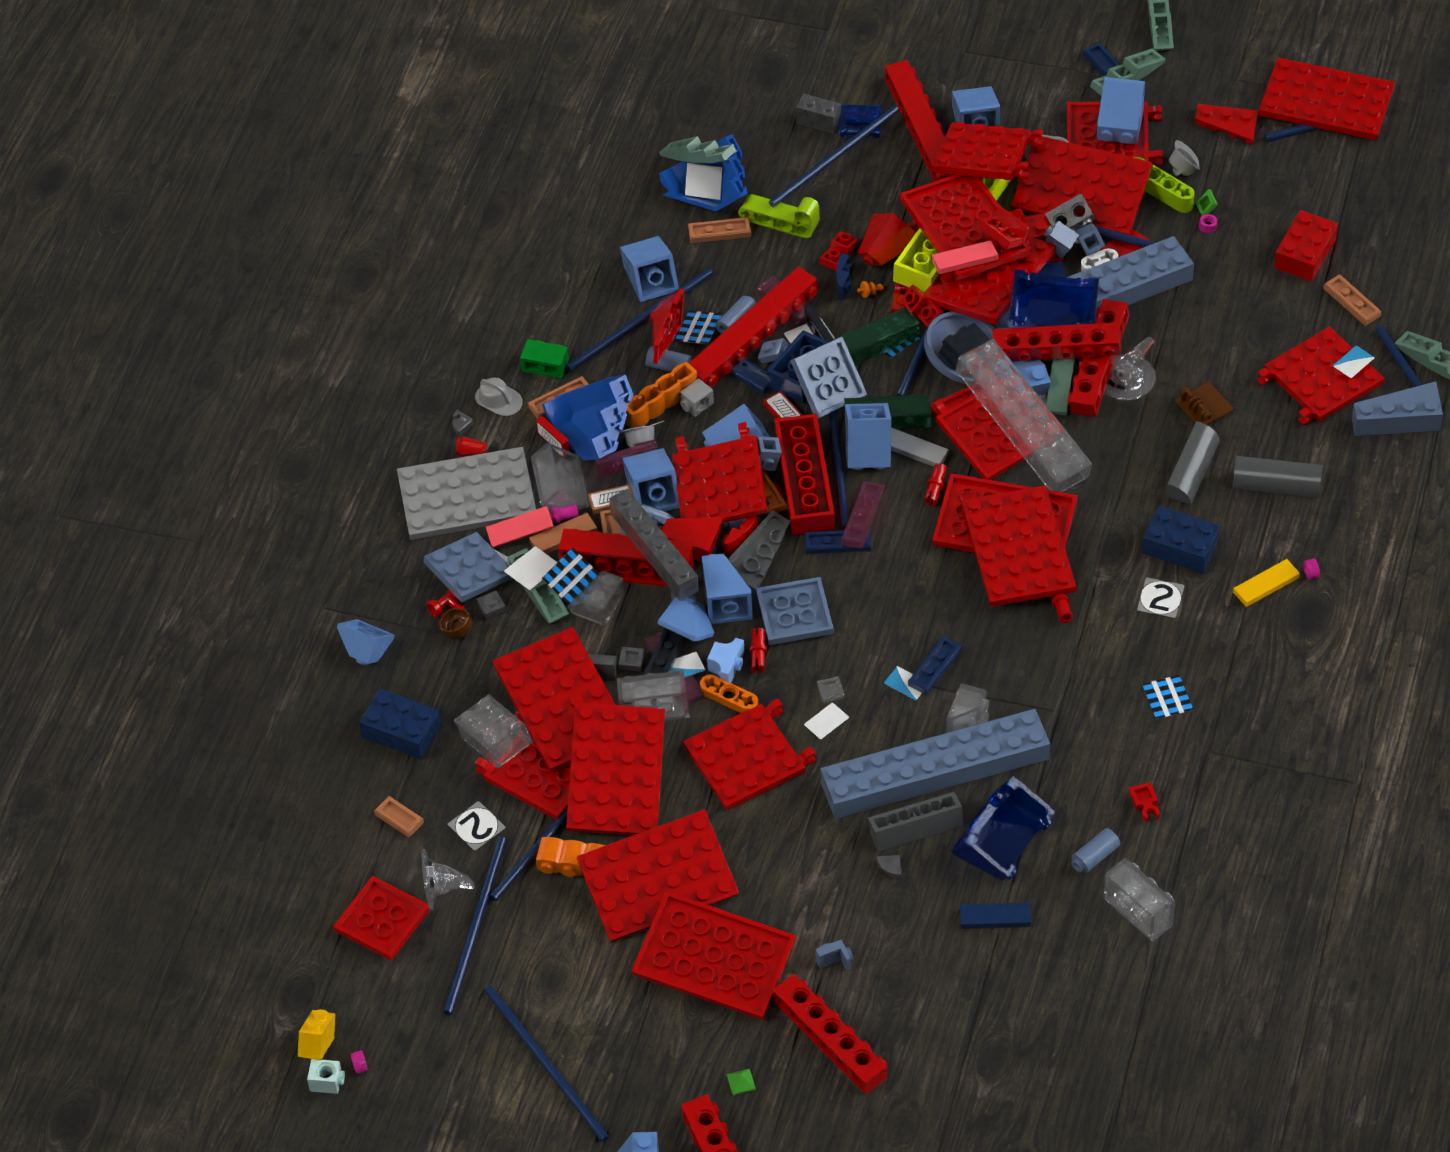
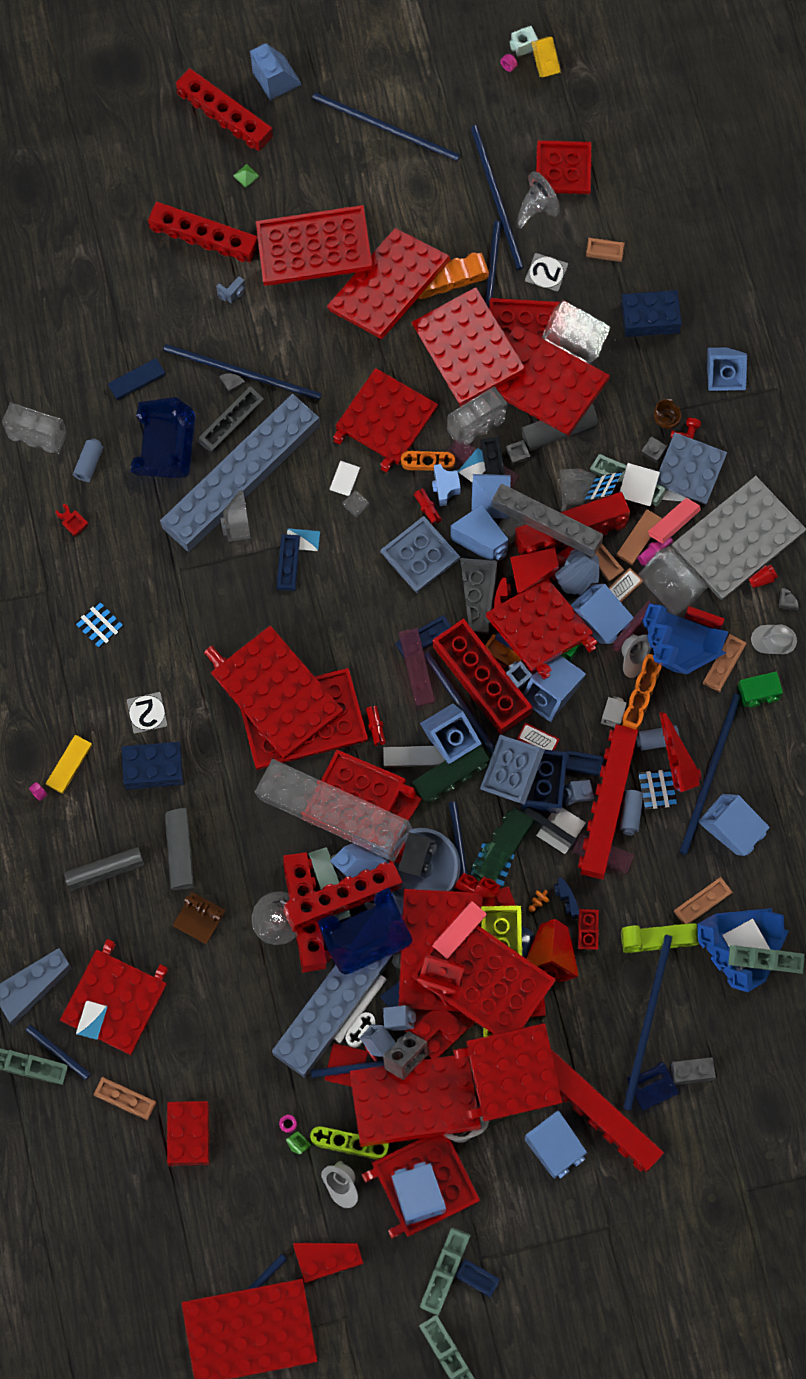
camera: 150 degrees right, 20 degrees up
none -> dark blue piece [163,344,322,400]

